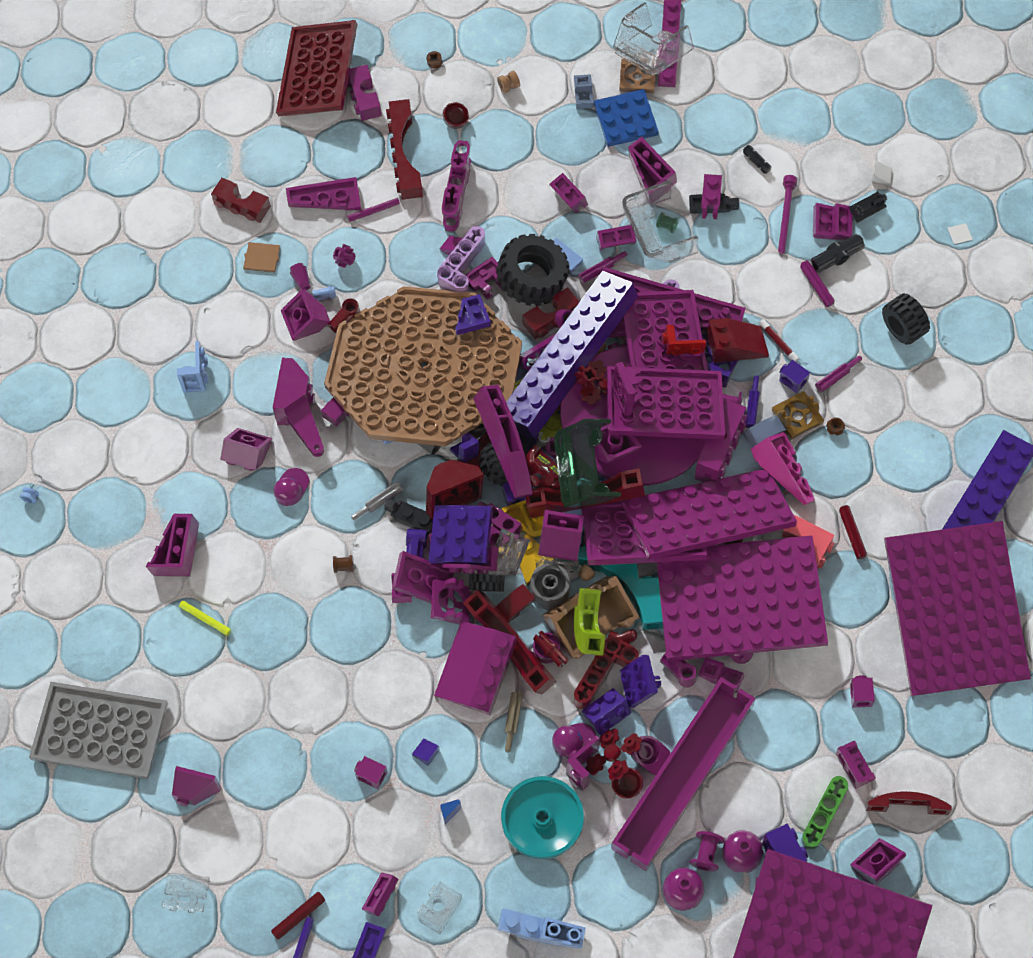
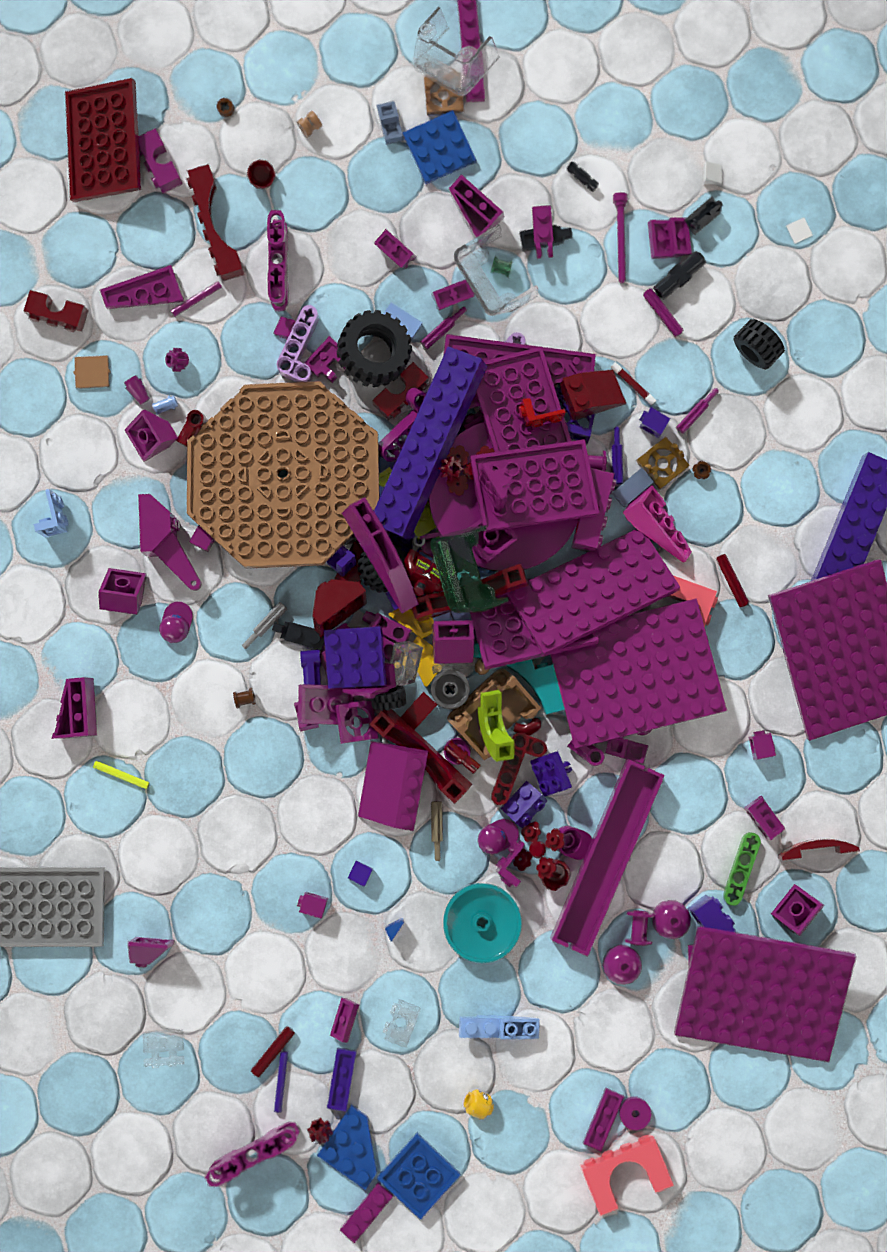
camera: 15 degrees left, 20 degrees up
dark purple wing [455,294,491,335] -> none

